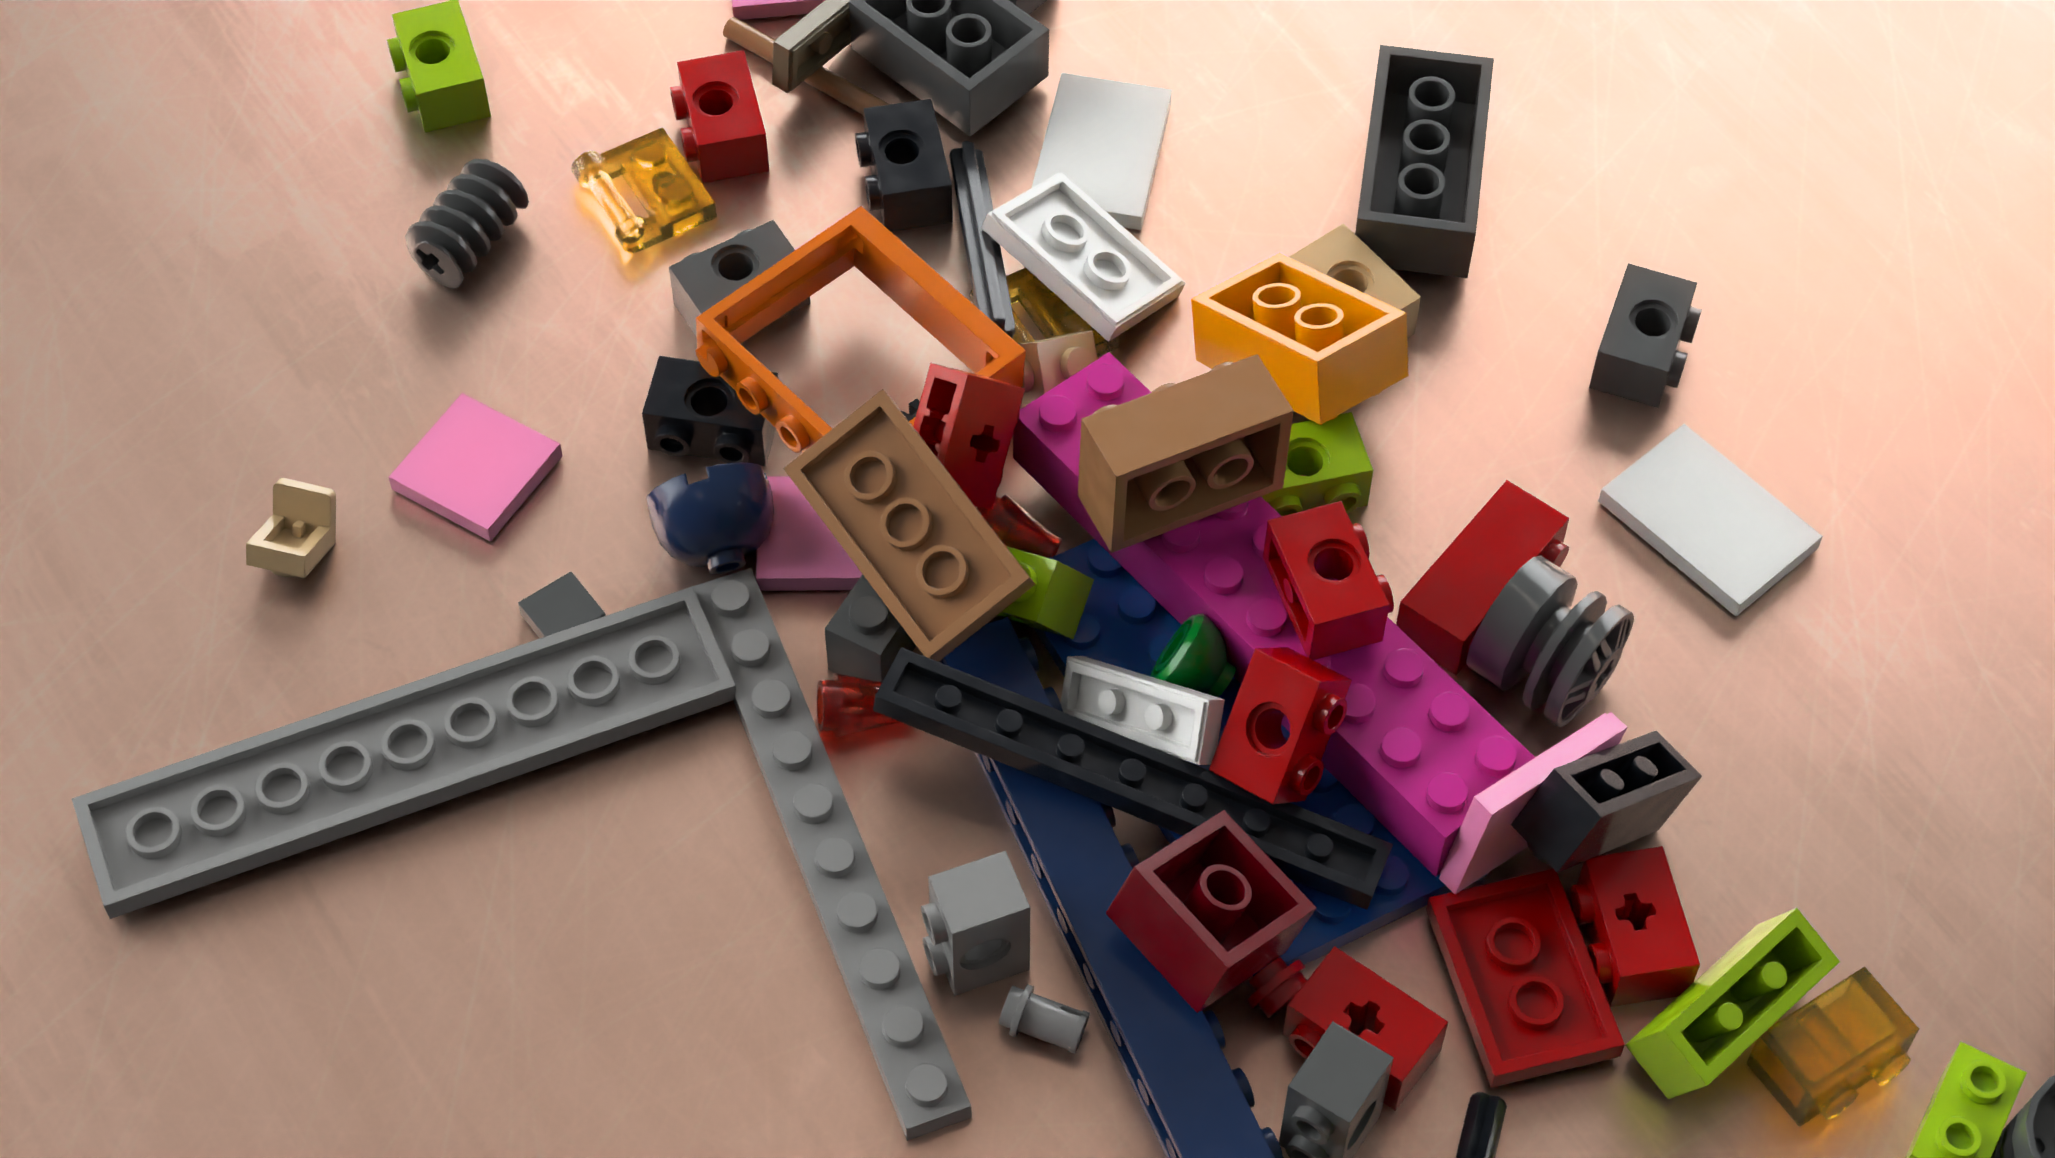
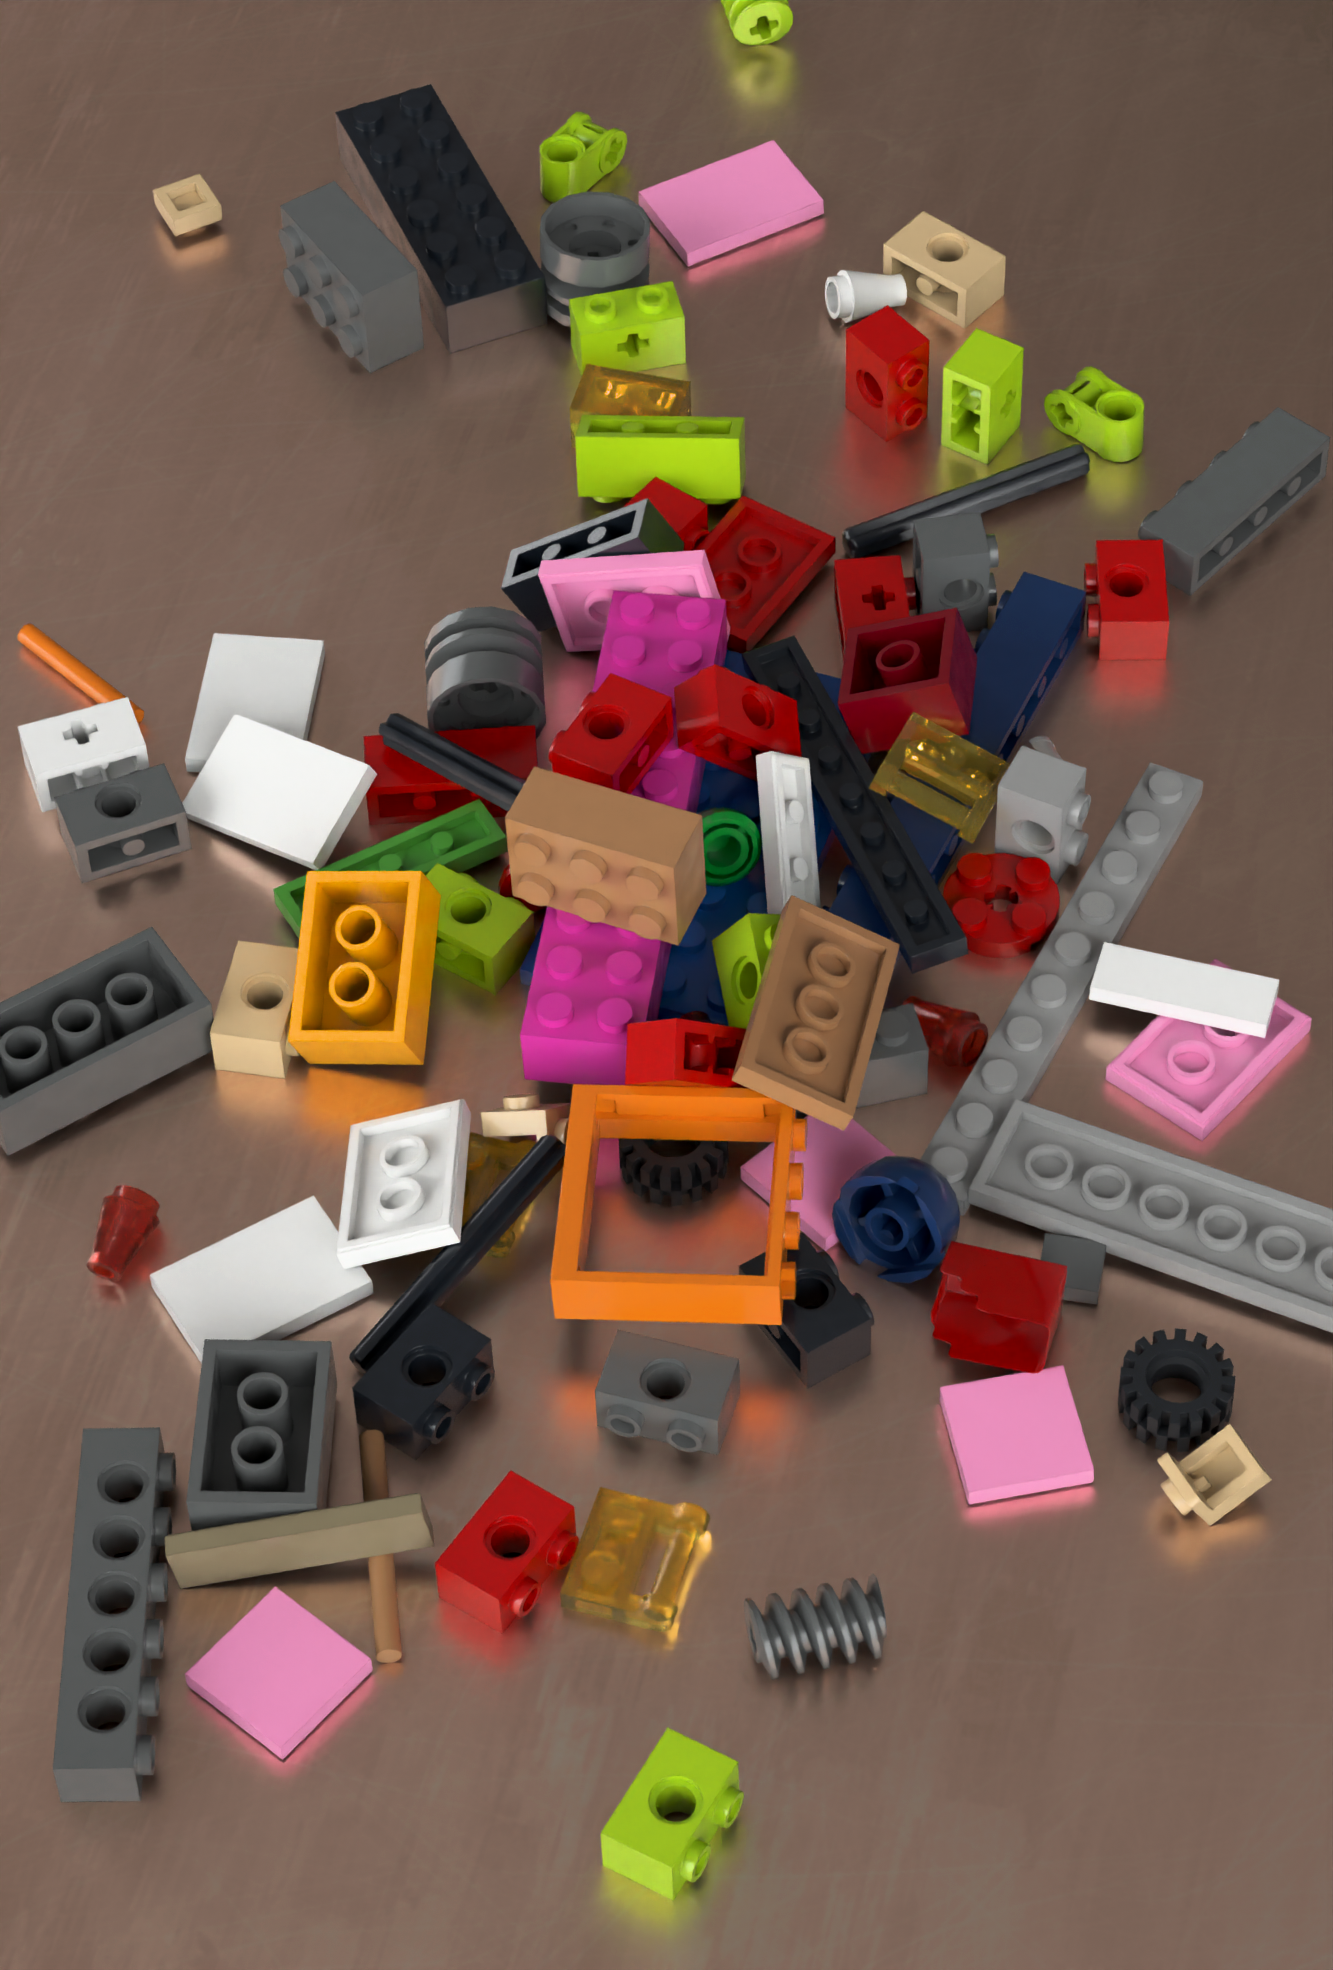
camera: 130 degrees left, 5 degrees down
none -> orange bar [17,623,144,725]
none -> white brick [18,697,150,812]
none -> clear red cone [86,1185,160,1281]
none -> white tile [182,714,377,870]
none -> bright green plate [273,799,508,939]
none -> black axle [379,713,526,811]
none -> clear yellow plate [869,712,1010,844]
none -> red piece [931,1241,1068,1373]
none -> red plate [943,853,1060,958]
none -> white tile [1089,942,1279,1038]
none -> bright pink tile [1105,958,1312,1141]
none -> black tyre [1118,1328,1235,1452]

